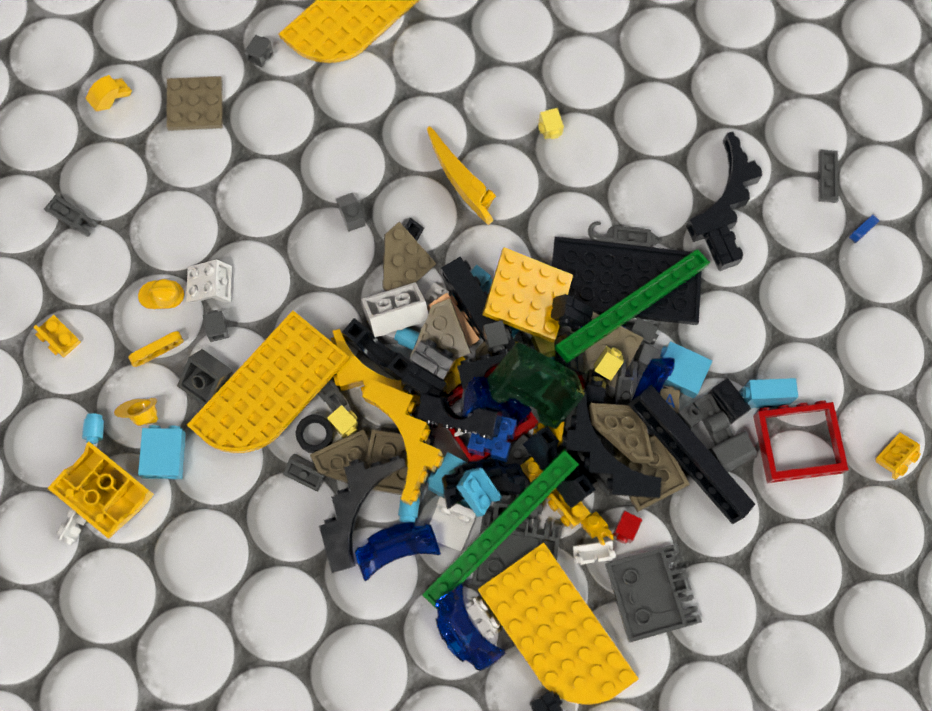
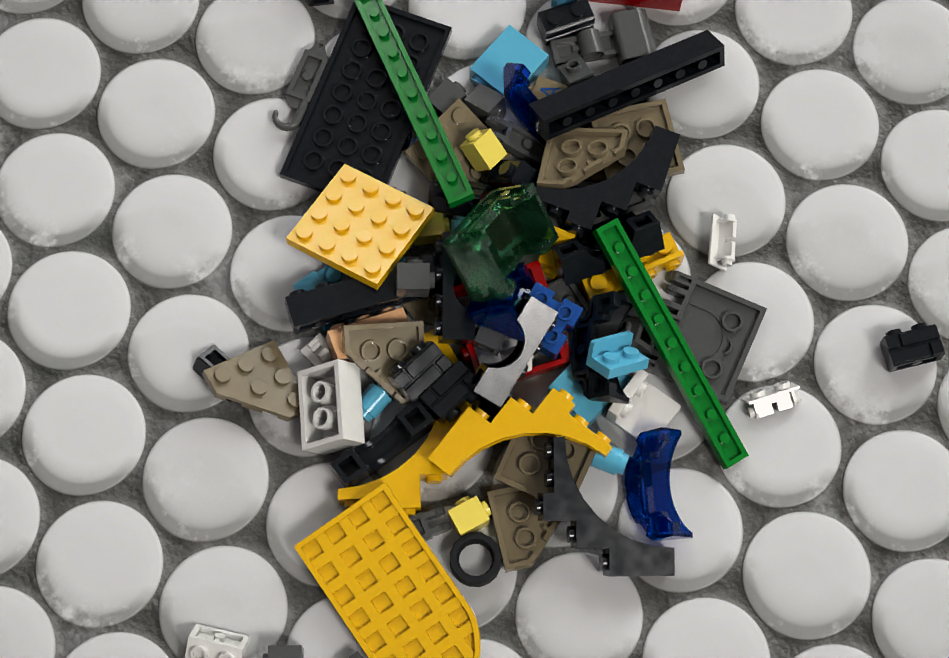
camera: 70 degrees left, 0 degrees up
dark grey slope [283,454,326,492] -> none
dark grey slope [335,193,366,232] -> none
yellow piece [427,126,496,225] -> none
clear blue windscreen [435,583,506,671] -> none
yellow plate [477,542,639,704] -> none
light yellow brick [538,108,564,139] -> none
black brick [551,294,593,332] -> none
yellow plate [580,511,614,546] -> none
dark grey hinge [605,544,702,643] -> none
red brick [613,511,643,544] -> none

